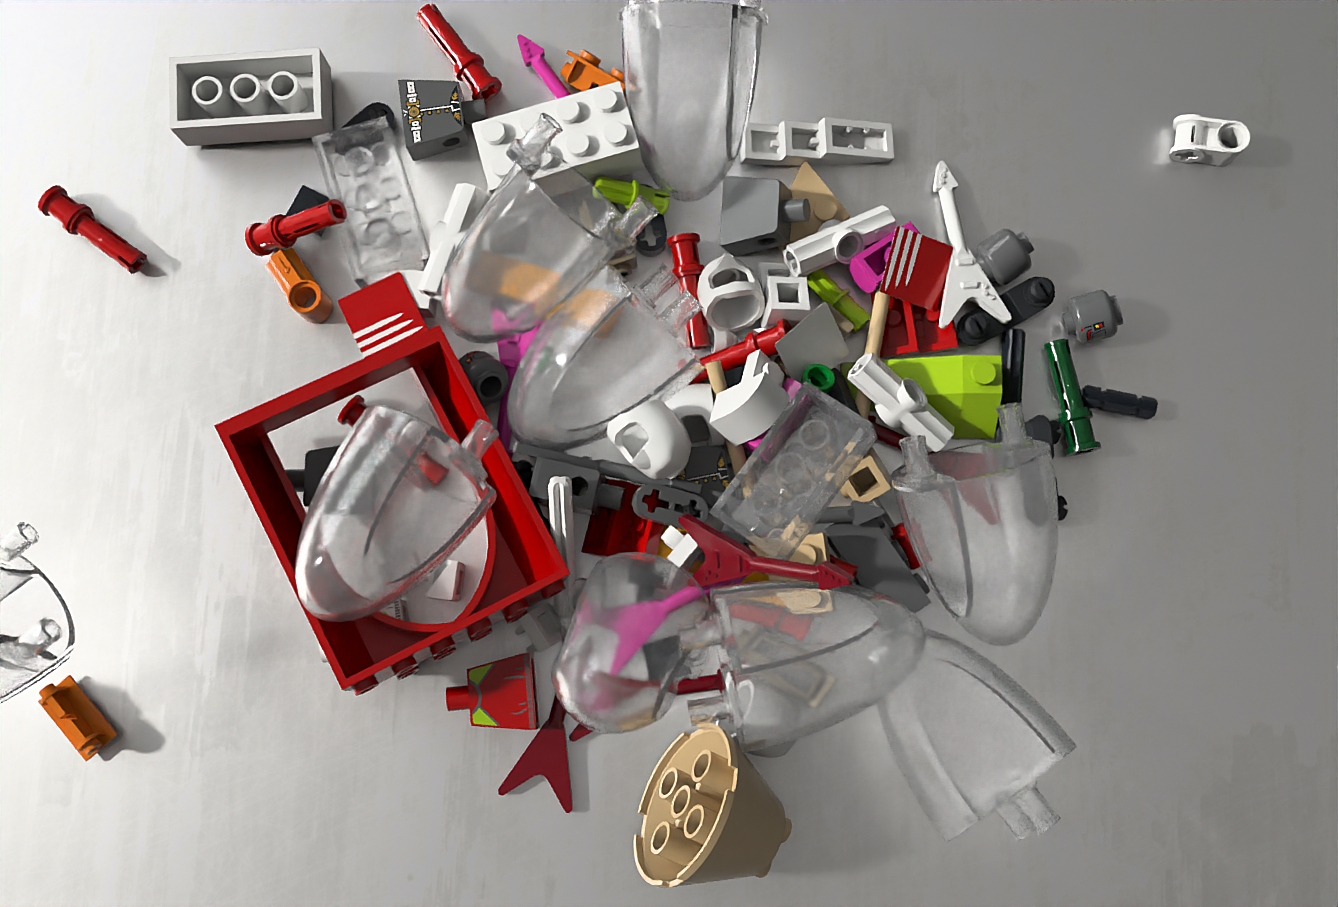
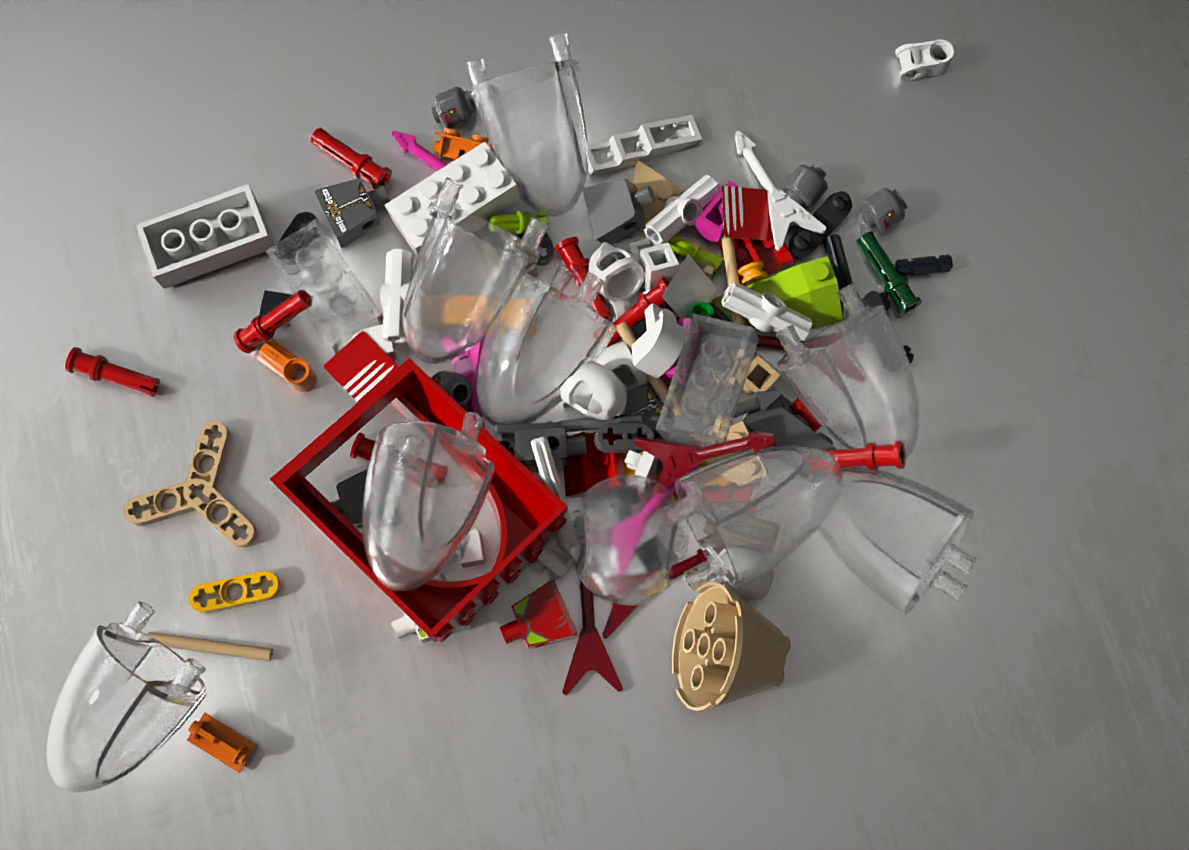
camera: 20 degrees left, 5 degrees down
none -> tan piece [124,420,257,548]
none -> tan bar [146,632,273,661]
none -> yellow beam [189,571,281,614]
none -> dark grey head [431,87,476,129]
none -> light orange bush [738,261,768,286]
none -> red pin [808,440,906,471]

